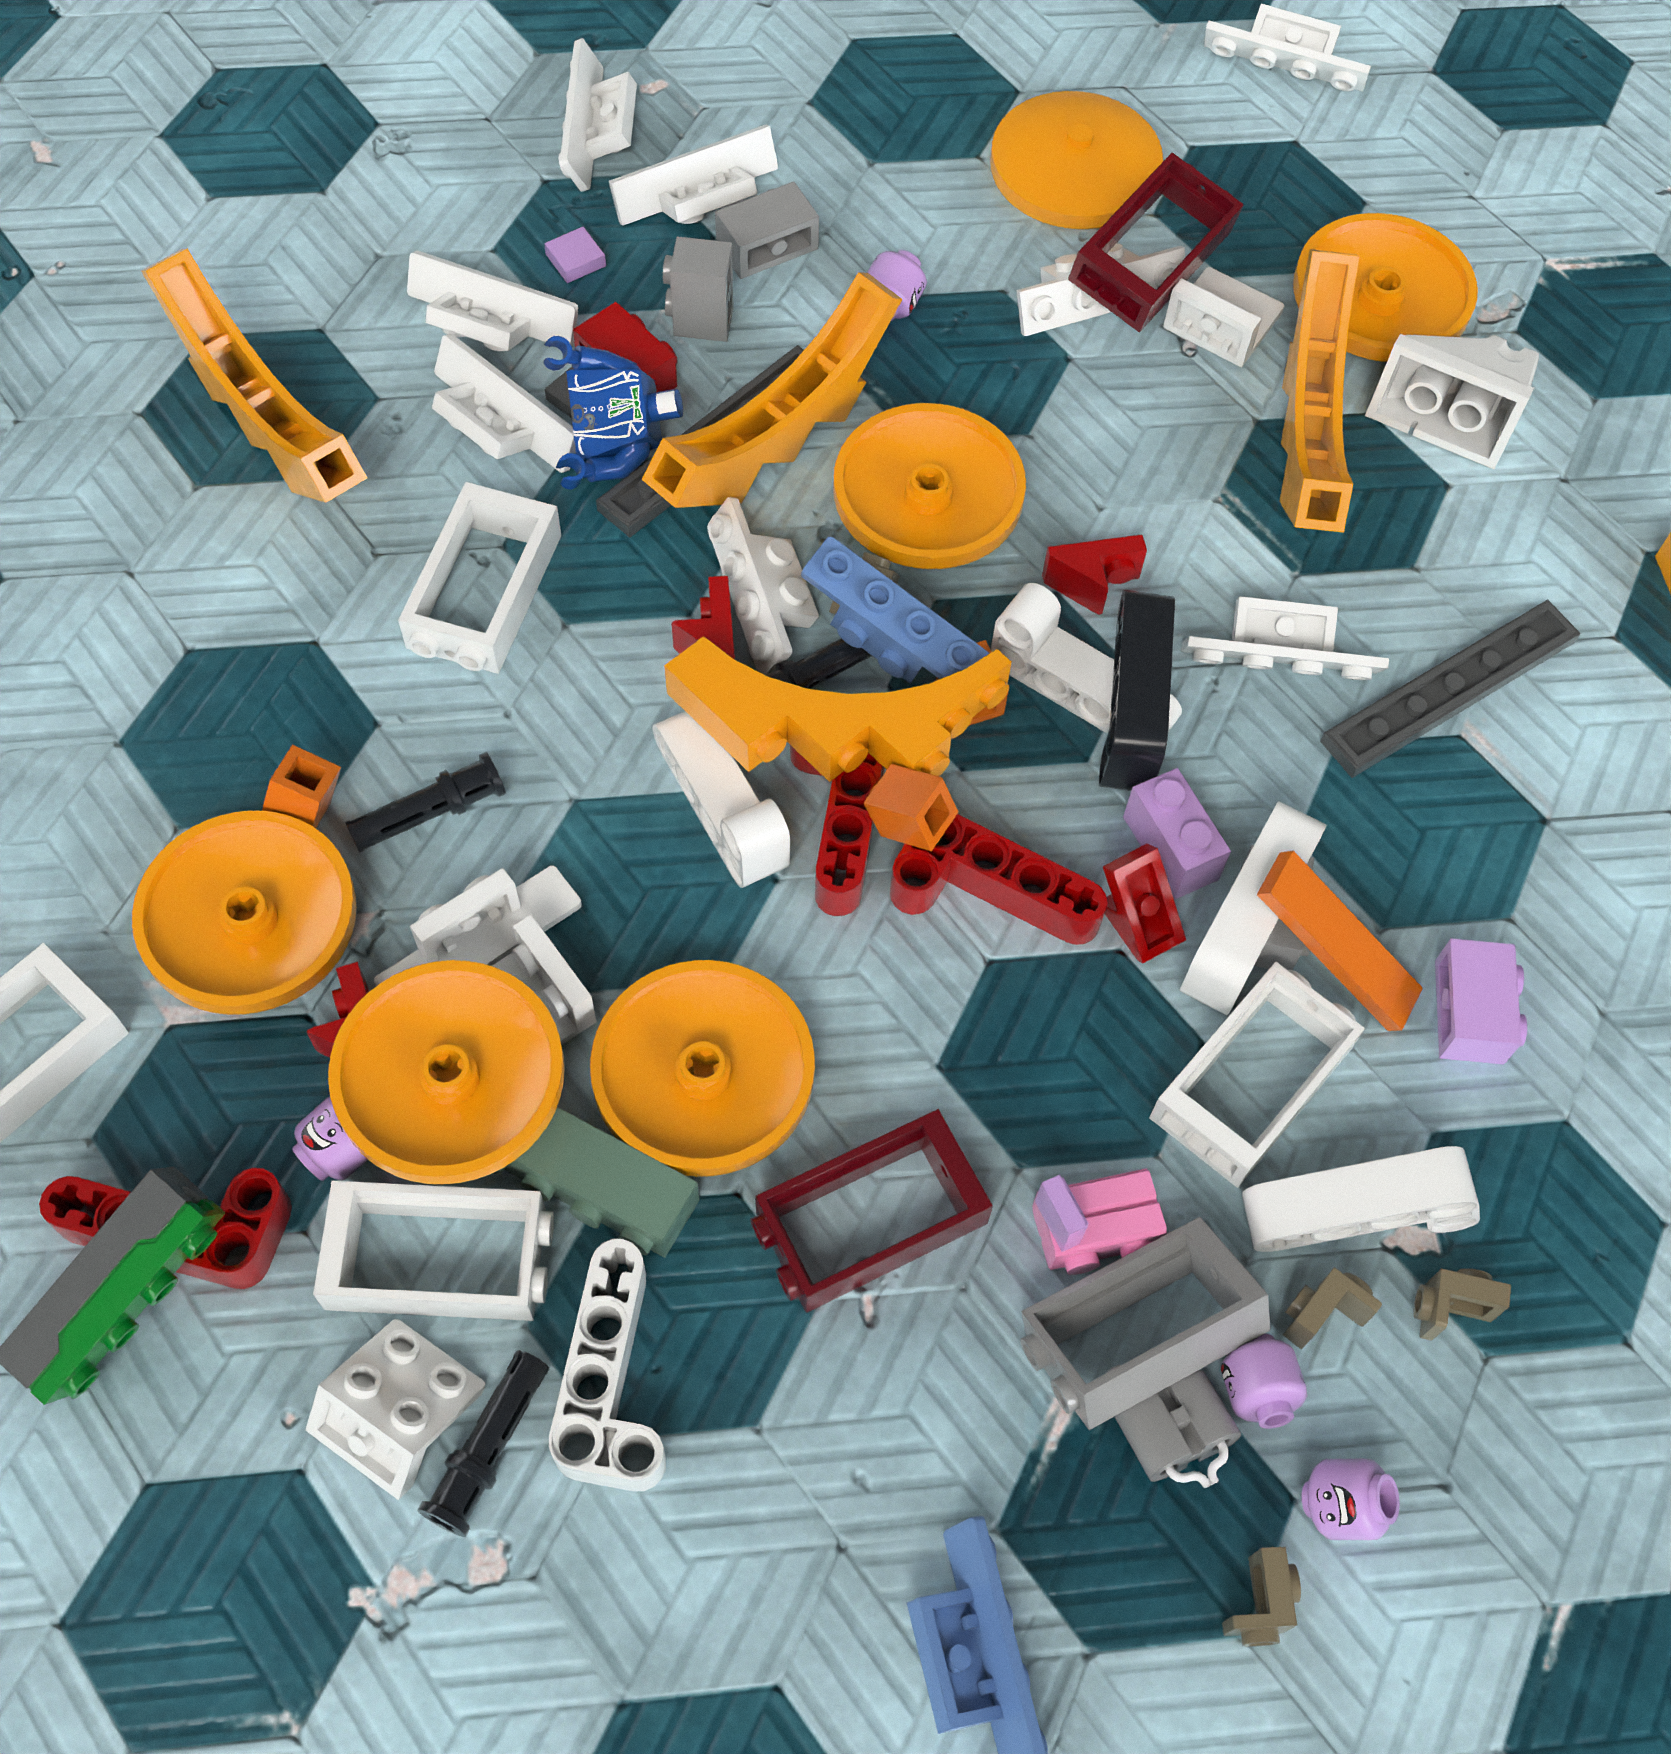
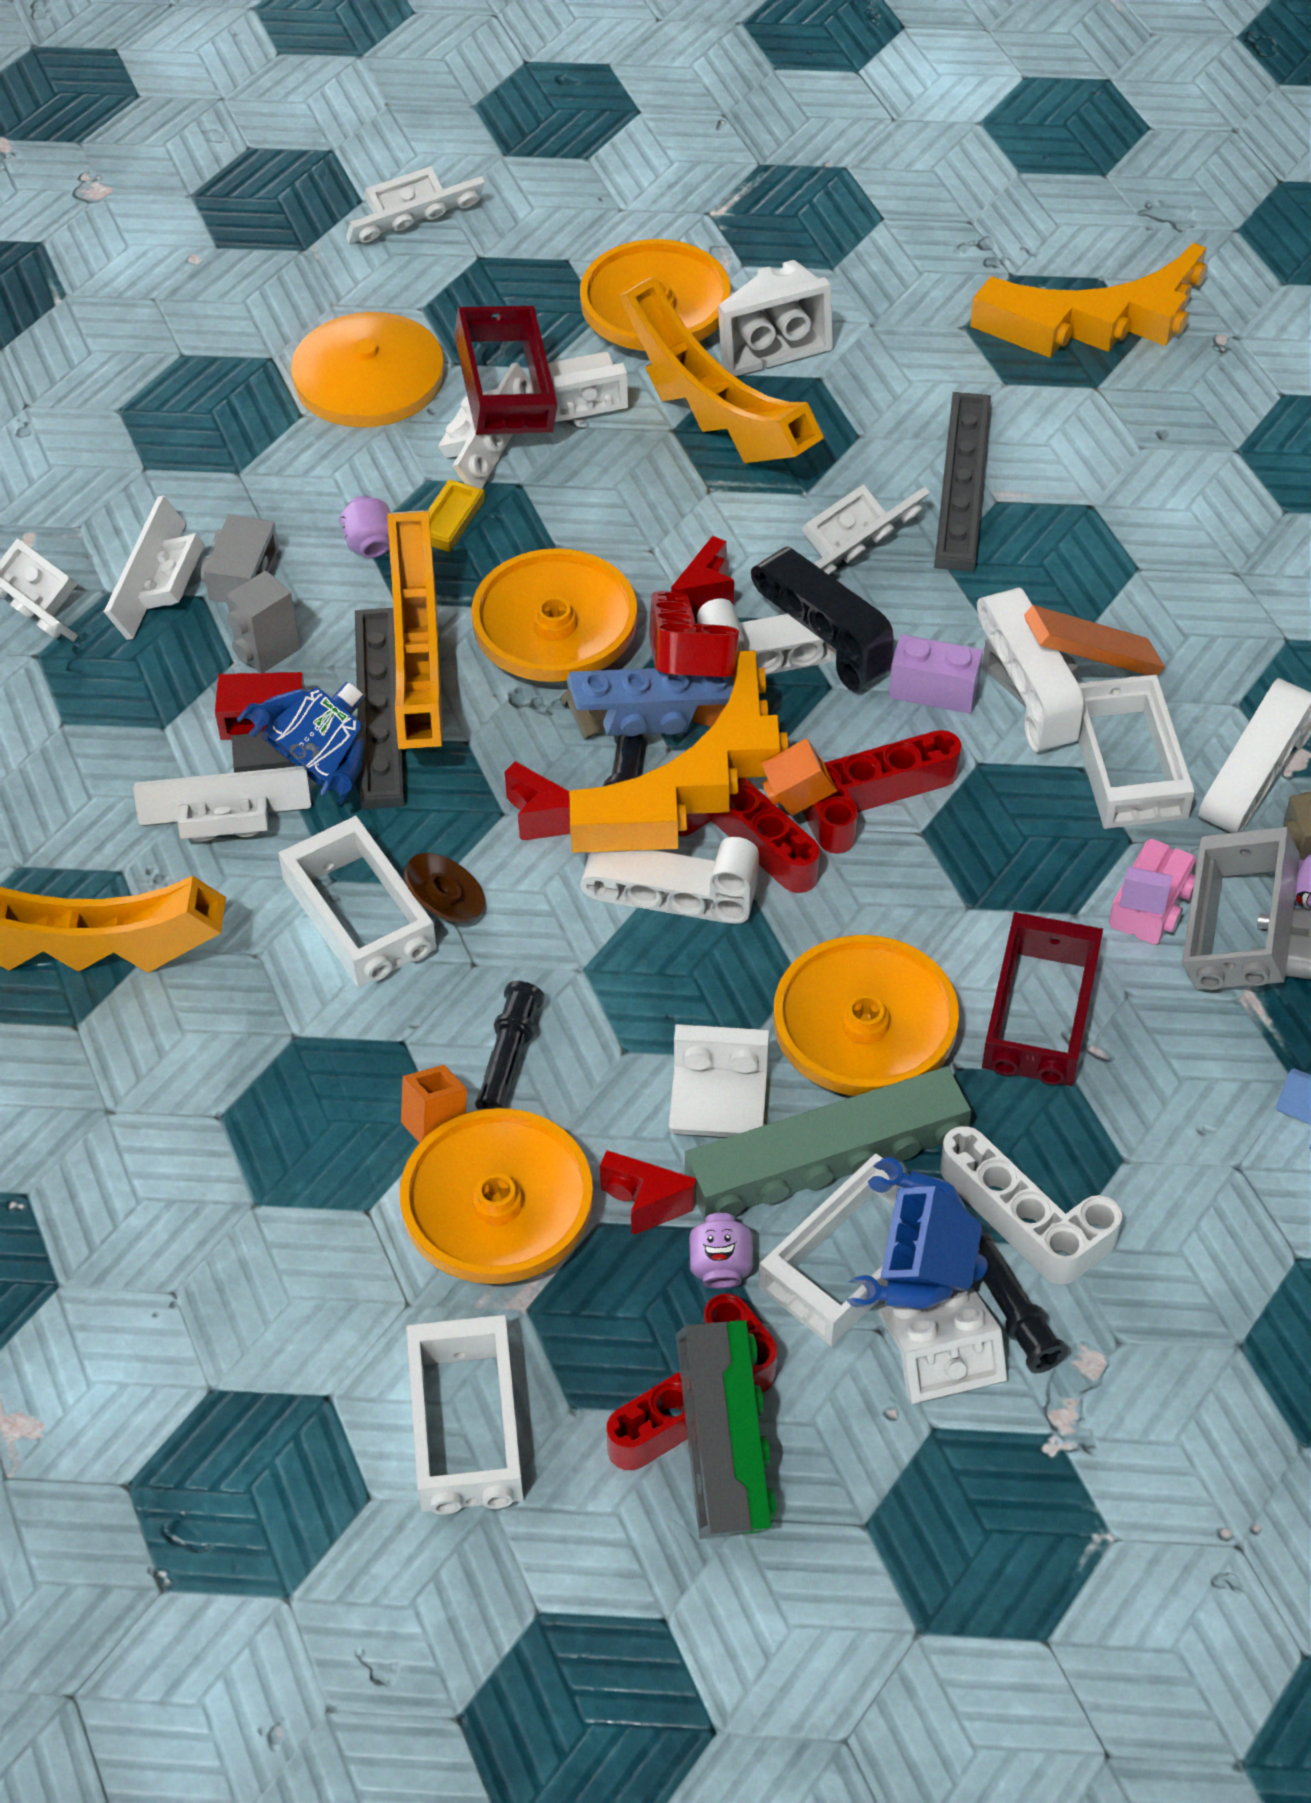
camera: 45 degrees left, 10 degrees down
light orange dish [328,960,565,1185] -> none
white bracket [374,866,582,986] -> none
white bracket [407,250,579,351] -> none
lavender tile [544,227,606,283] -> none
white bracket [707,497,819,675] -> none
red slope [1103,843,1186,963] -> none
lavender brick [1435,938,1527,1065] -> none
none -> reddish brown dish [404,853,485,923]
none -> yellow tile [428,479,485,552]
none -> red beam [649,591,740,677]
none -> blue torso [847,1157,988,1309]

